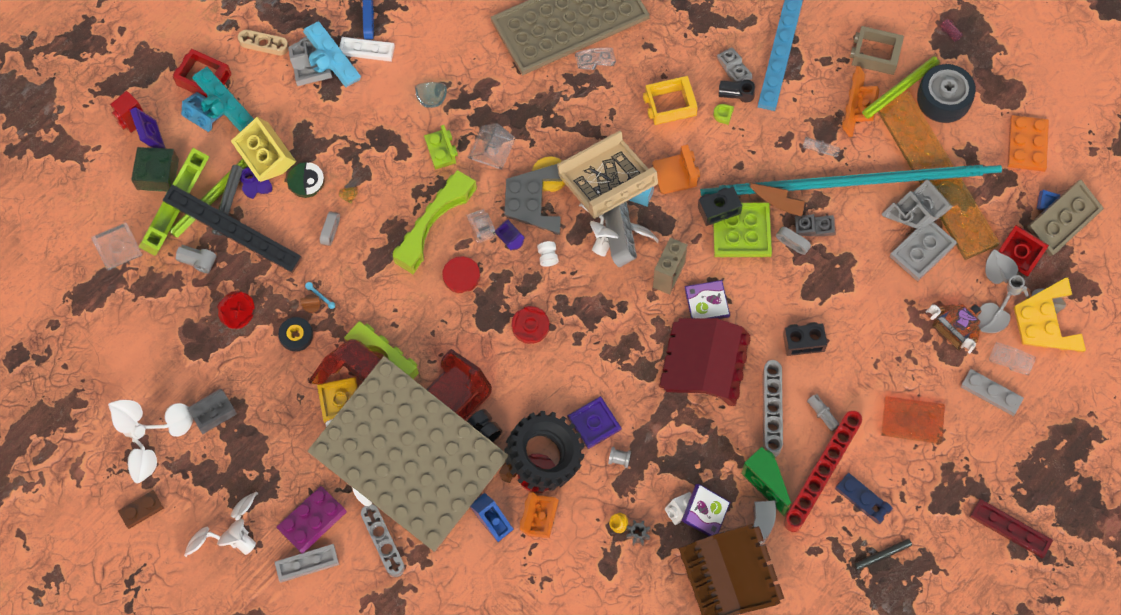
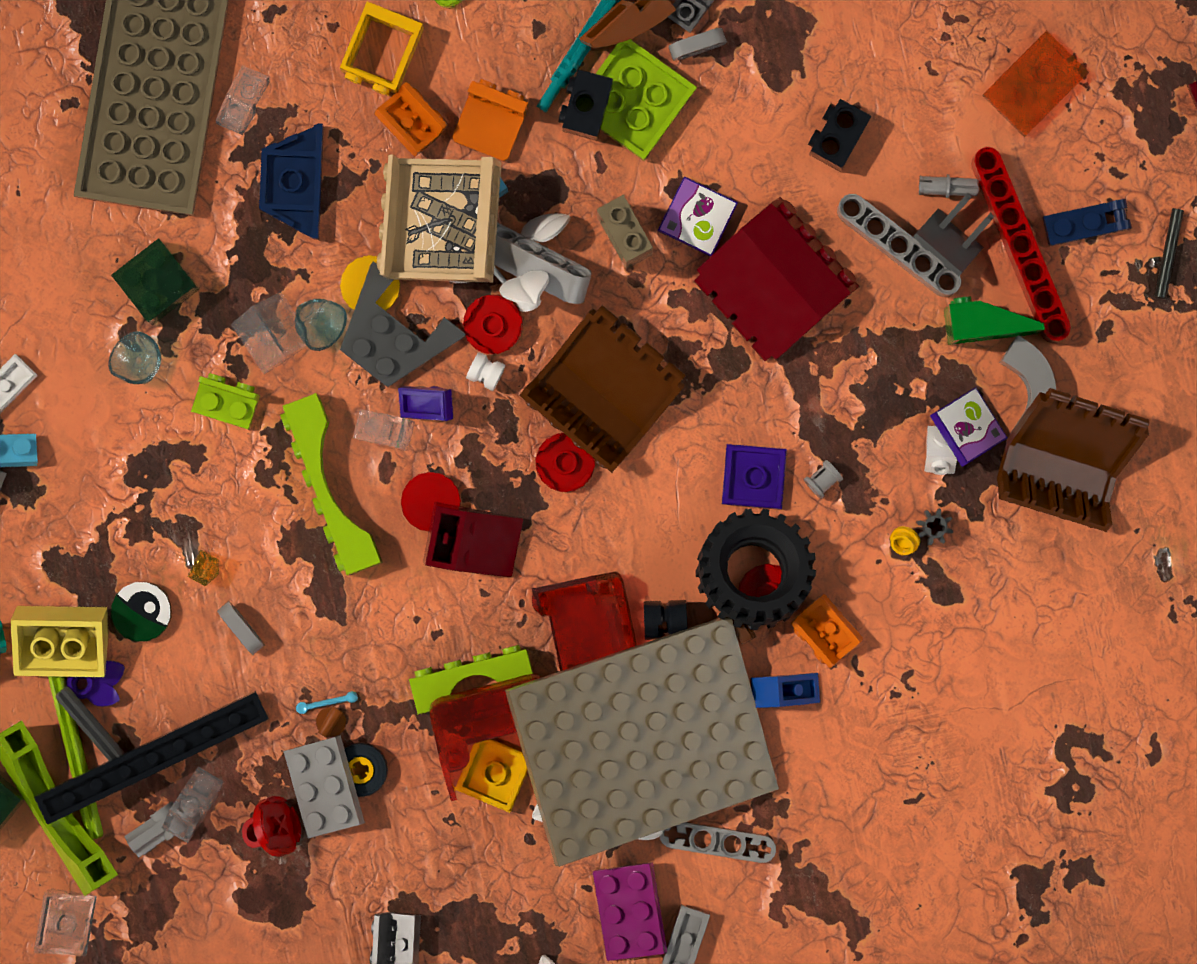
camera: 50 degrees left, 20 degrees up
none -> clear green brick [111,238,200,325]
none -> clear brick [162,767,224,843]
none -> dark blue wing [259,123,324,240]
none -> light grey plate [284,735,365,838]
none -> clear light blue helmet [294,299,347,351]
none -> orange bracket [374,82,447,157]
none -> dark red slope [423,502,523,578]
none -> red tile [463,294,523,354]
none -> reddish brown hinge [519,305,686,473]
none -> dark grey plate [913,193,995,276]

